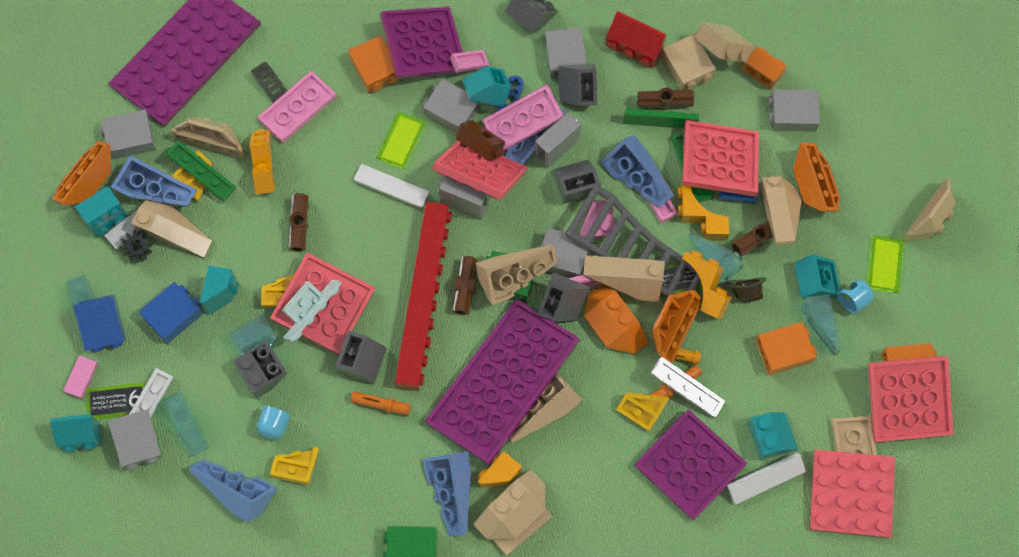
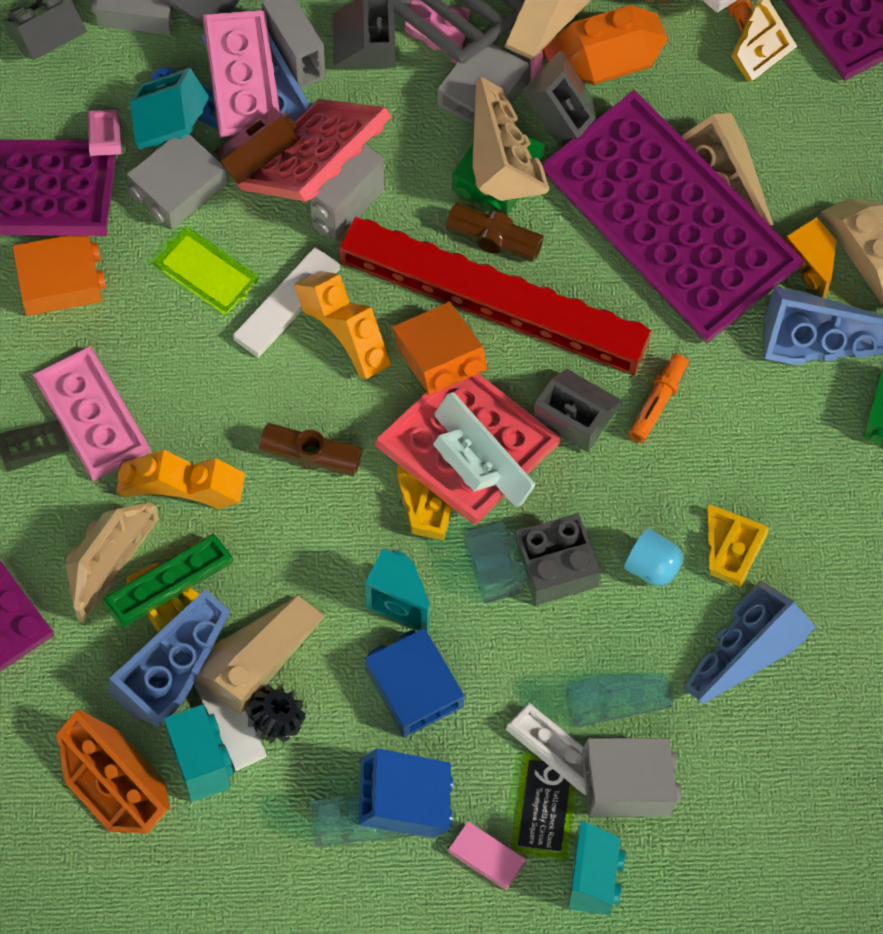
camera: 75 degrees left, 5 degrees down
light grey brick [100,109,156,160] -> none
none -> light orange arch [294,271,391,379]
none -> orange brick [392,302,488,395]

